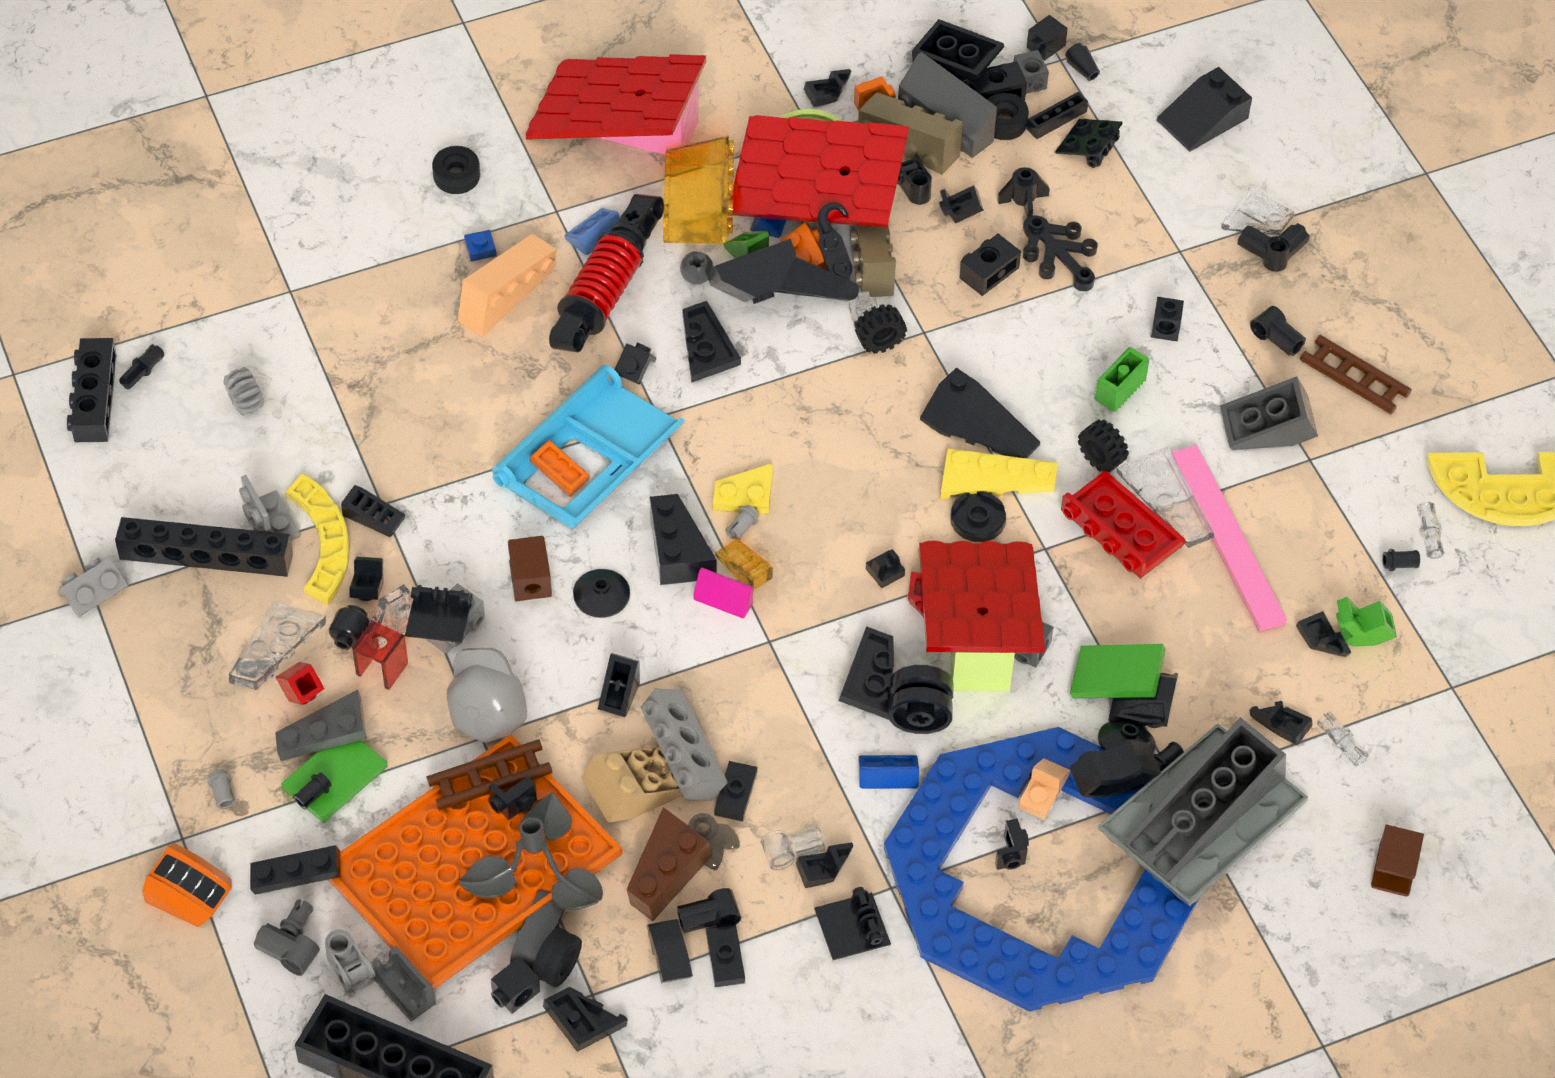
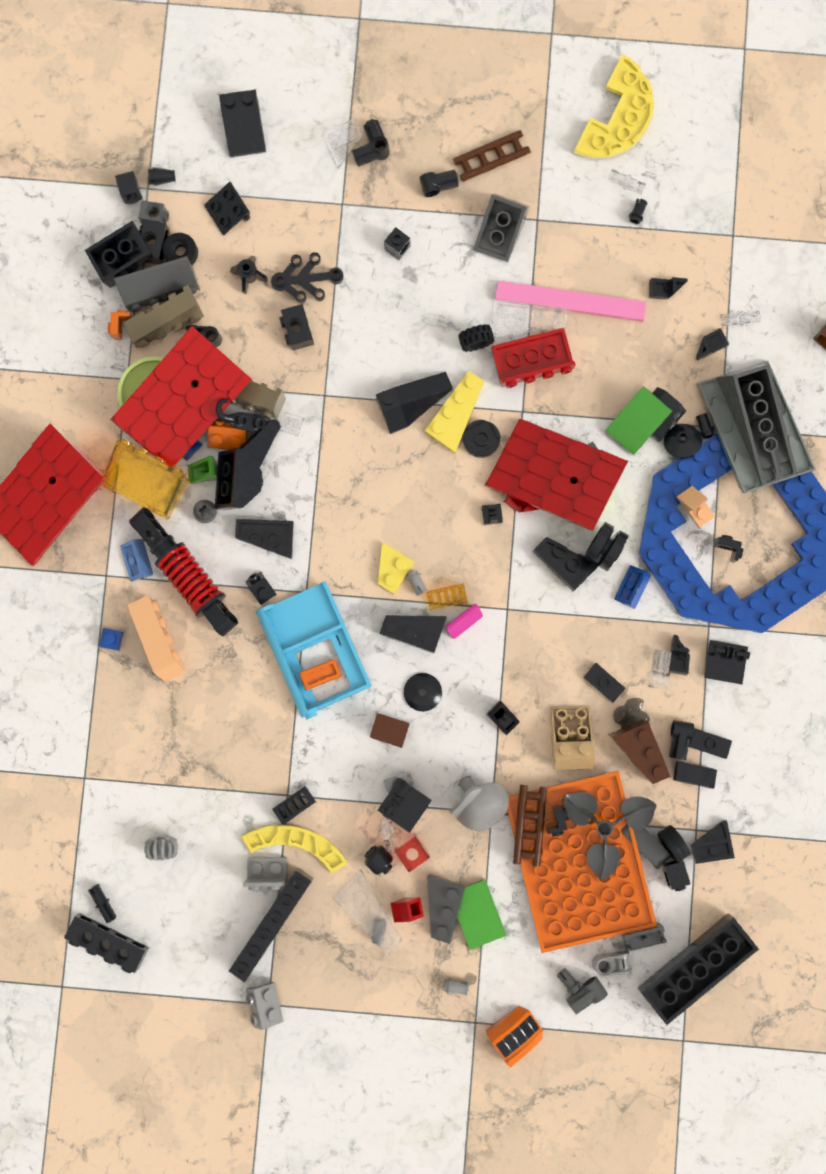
camera: 60 degrees left, 30 degrees up
black plate [250,845,341,895] -> none
black pin [293,772,332,810] -> none
black bracket [349,557,383,601] -> none
black tyre [432,146,480,194] -> none
light grey brick [641,688,728,801] -> none
black slope [804,69,852,107] -> none
black tyre [855,304,907,354] -> none
black bracket [939,185,984,224] -> none
black piece [1027,91,1088,139] -> none
black brick [1070,739,1161,798] -> none
bright green brick [1094,347,1149,412] -> none
bright green brick [1336,597,1397,647] -> none

